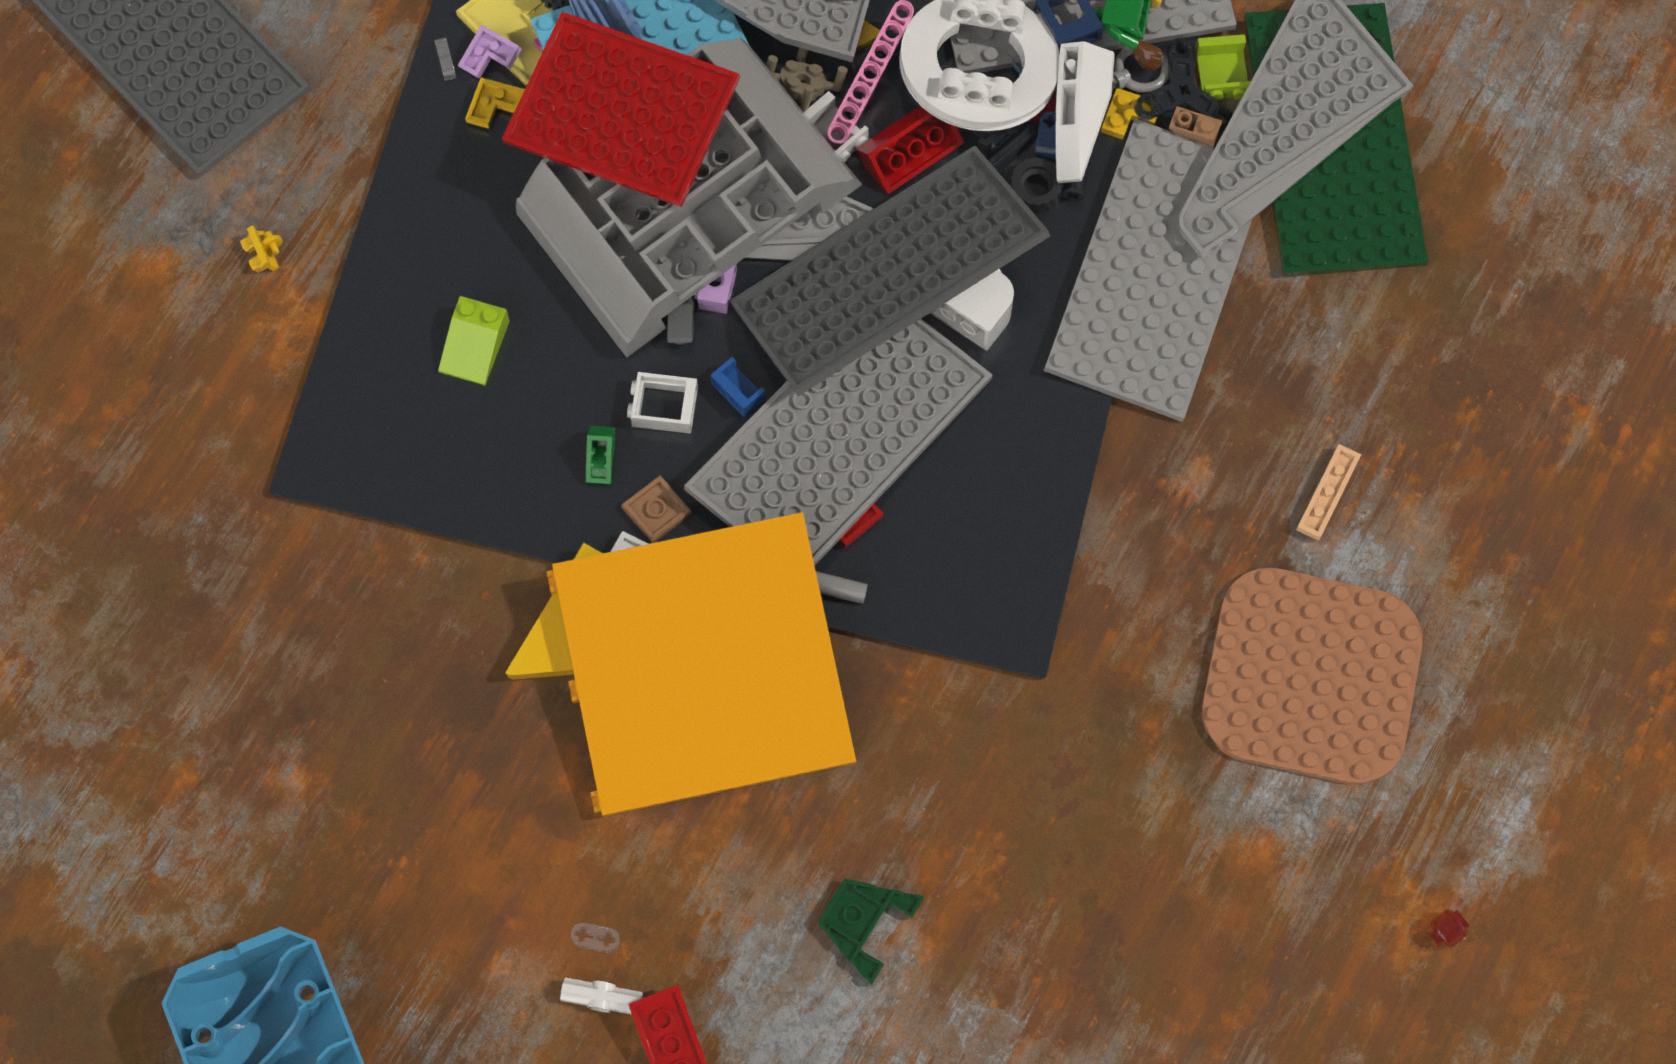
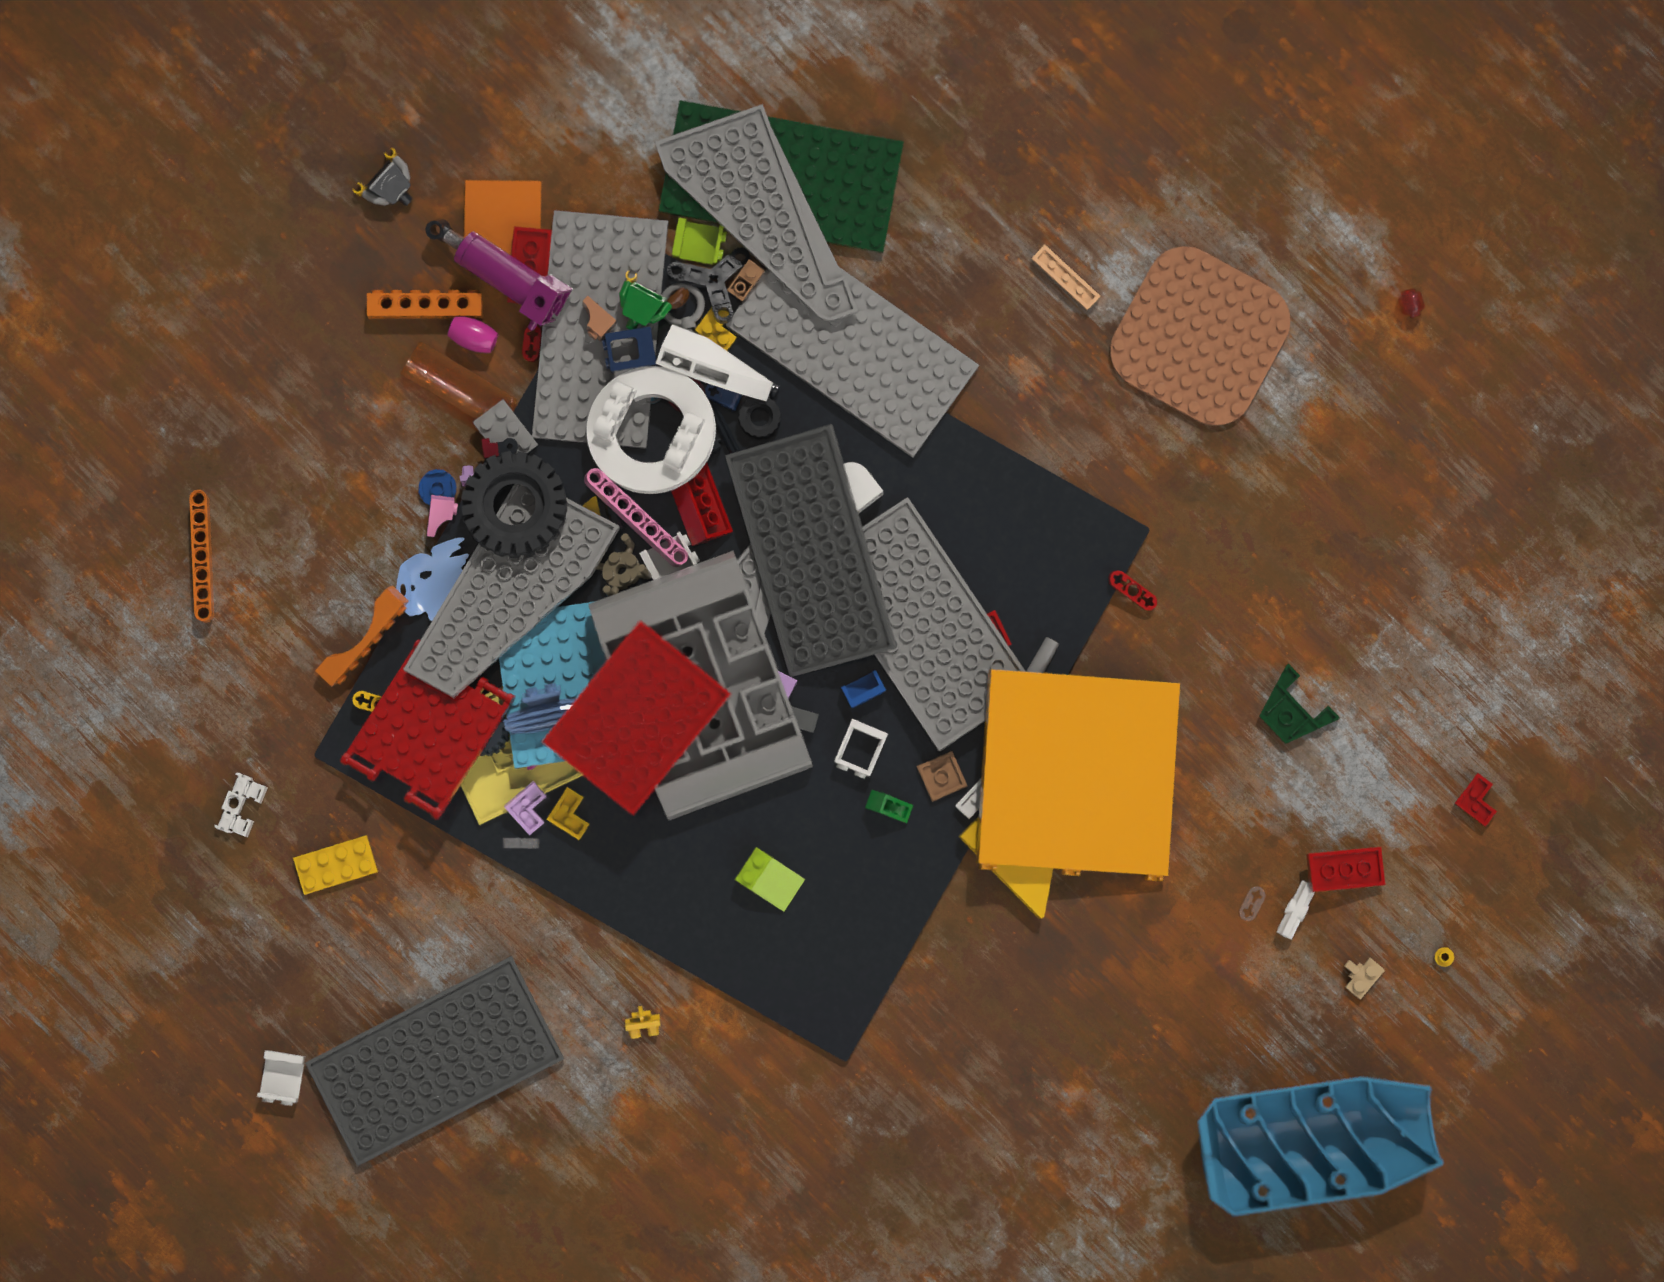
camera: 70 degrees left, 15 degrees up
none -> red beam [1108,571,1157,610]

